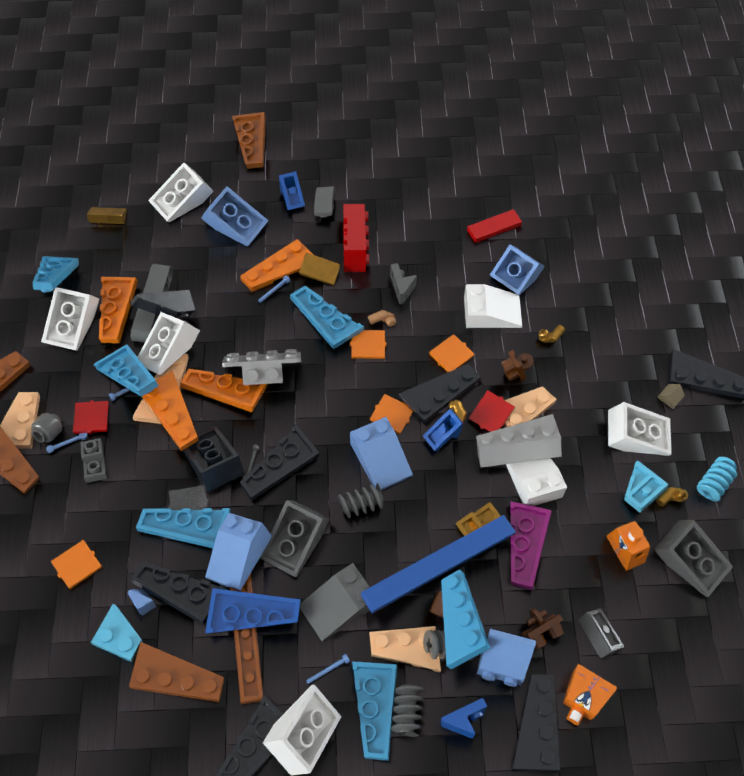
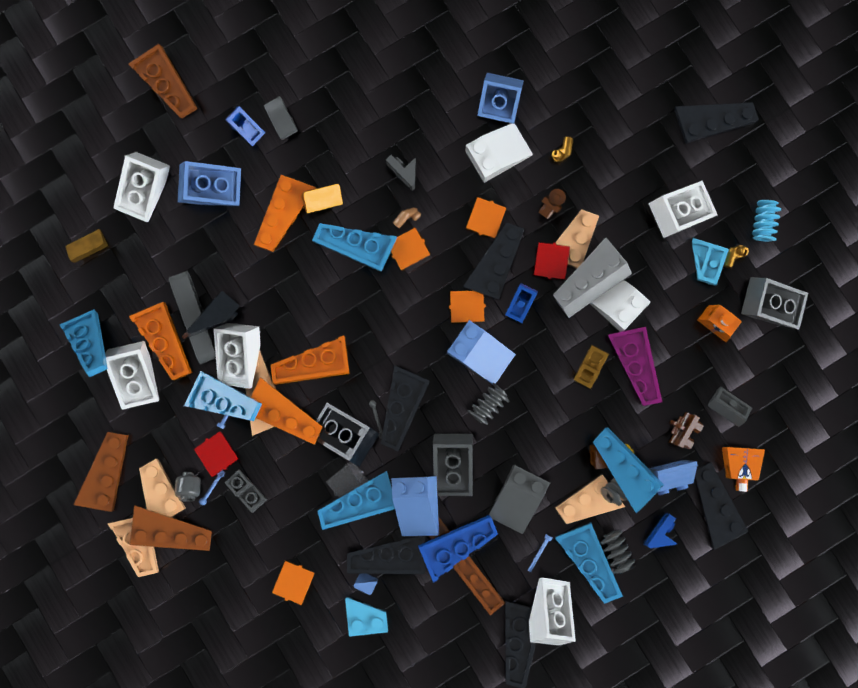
camera: 25 degrees left, 25 degrees up
dark orange wing [129,642,225,702] -> none
light grey bracket [222,349,301,385] -> none
medium blue piece [258,276,290,303] -> none
red wedge [343,204,369,272] -> none
blue tile [361,515,516,613] -> none
pearl gold arm [449,400,467,423] -> none
red tile [467,209,522,243] -> none
dark tan slope [657,384,685,409] -> none

